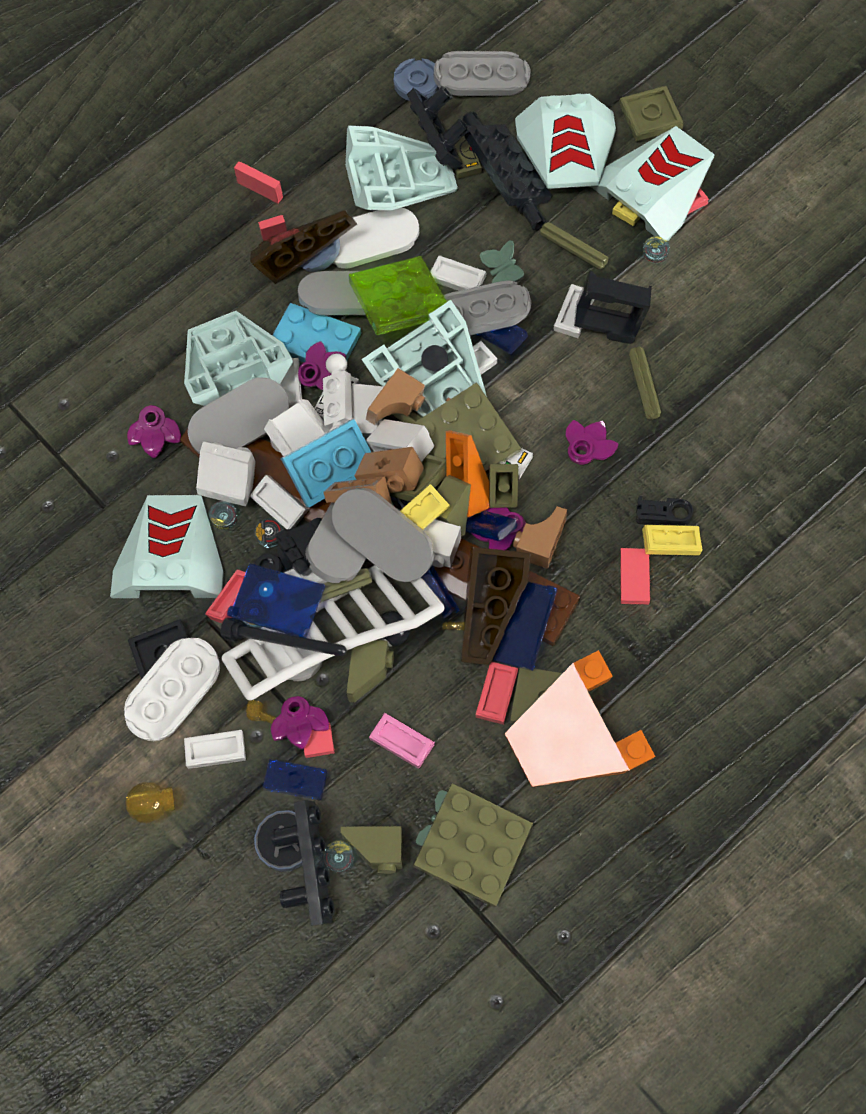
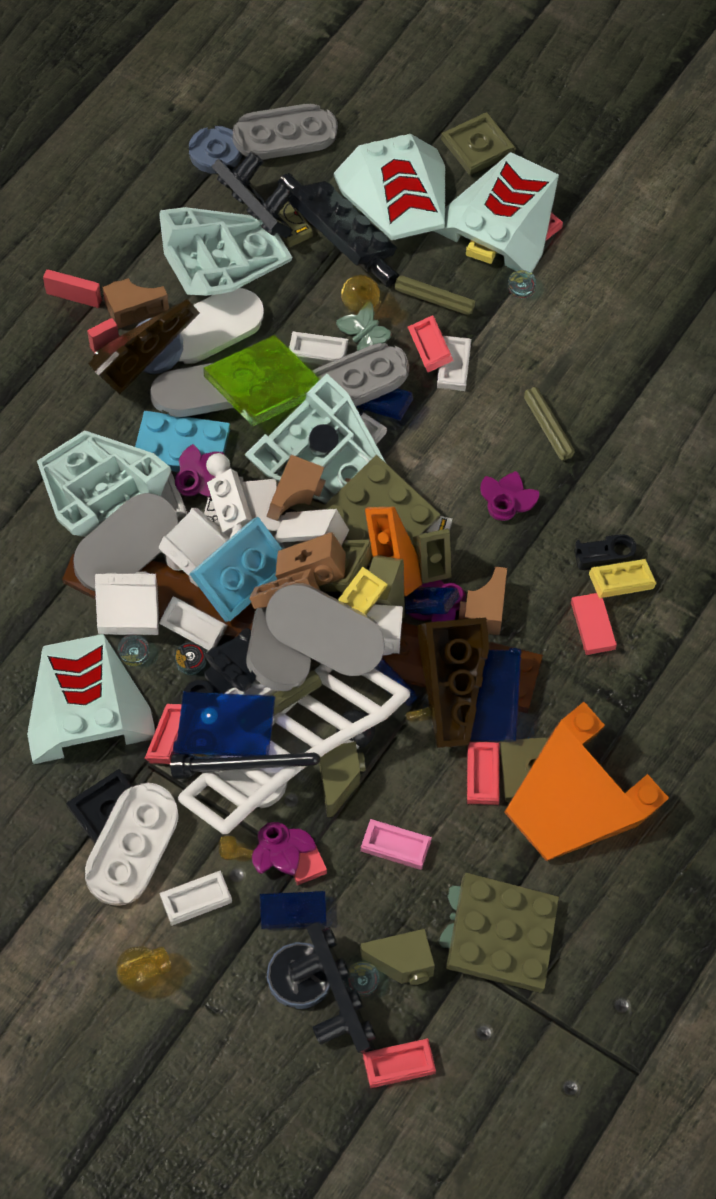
camera: 20 degrees left, 5 degrees down
magenta plate [127,405,181,458] -> none
black piece [574,270,652,344] -> none
none -> medium nougat arch [102,278,169,329]
none -> clear yellow piece [341,275,380,314]
none -> coral tile [363,1038,436,1088]
none -> coral tile [408,315,454,372]

